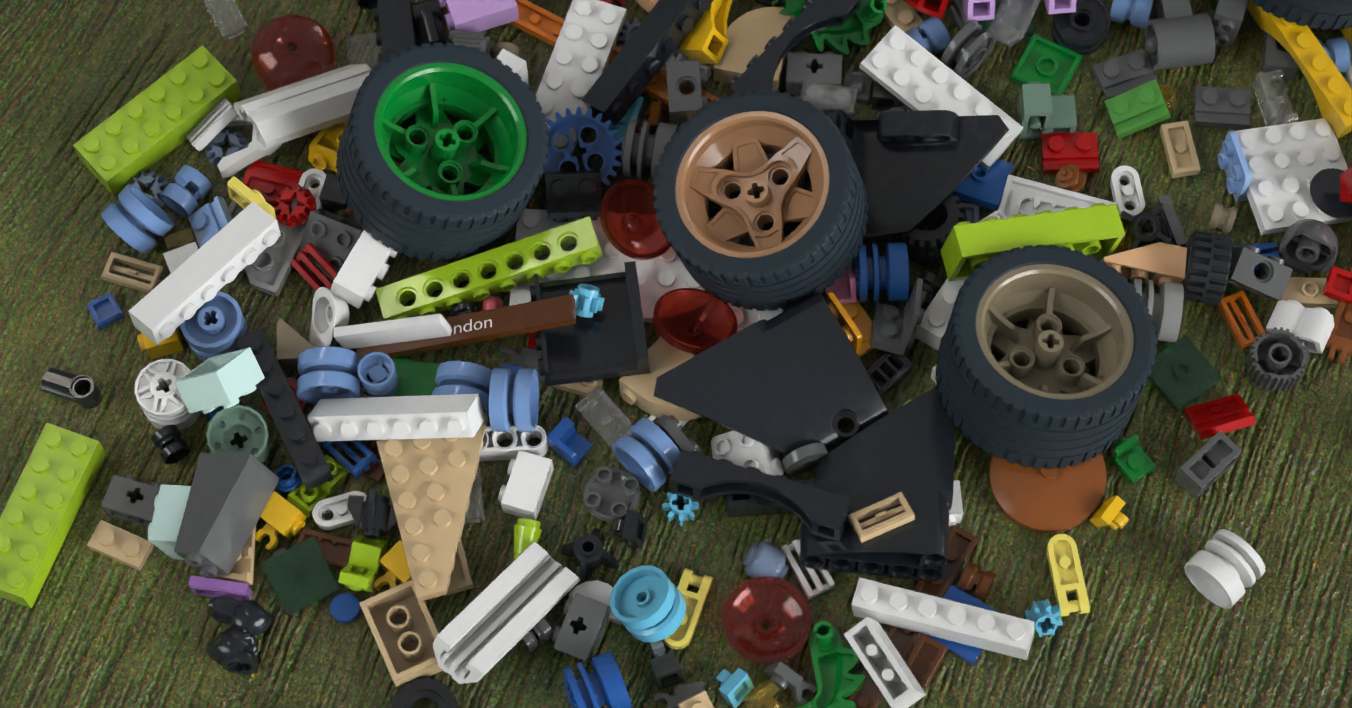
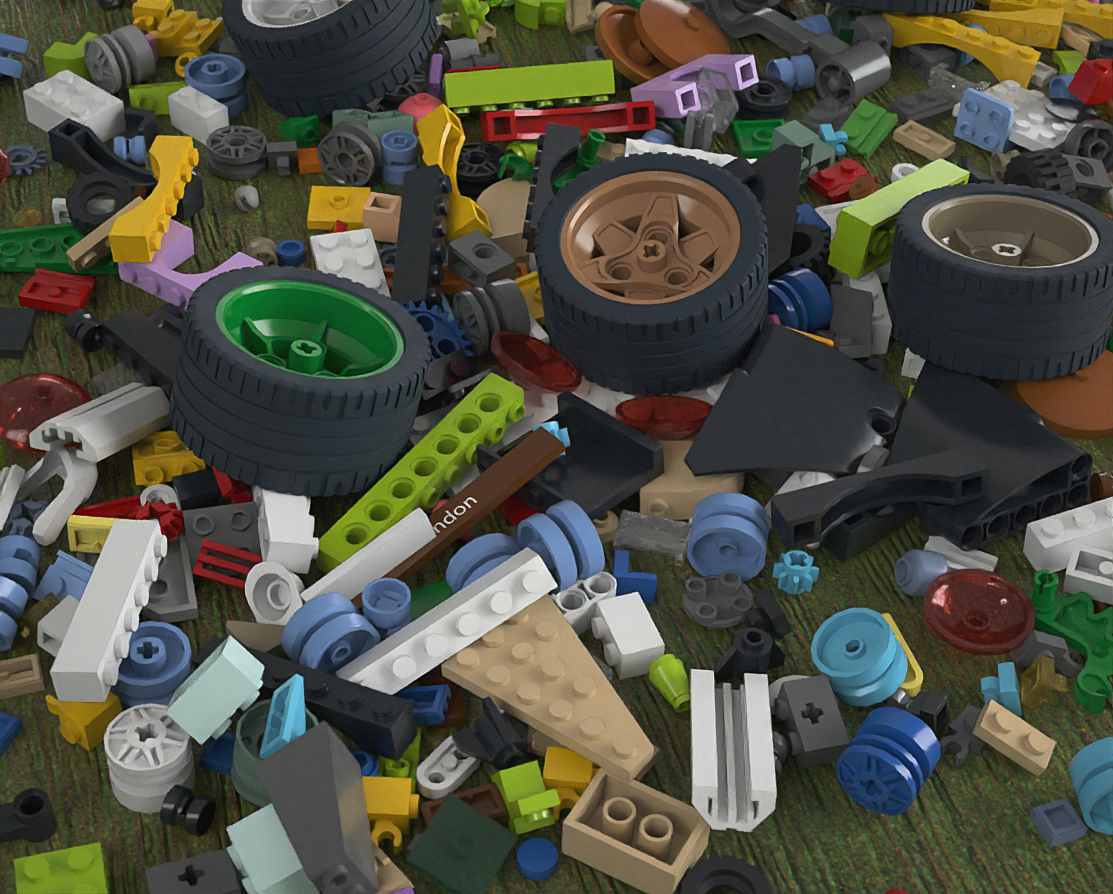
camera: 40 degrees left, 25 degrees down
tan tile [848,492,915,543] -> none
none -> medium azure slope [259,674,306,759]
none -> medium azure tile [818,124,848,155]

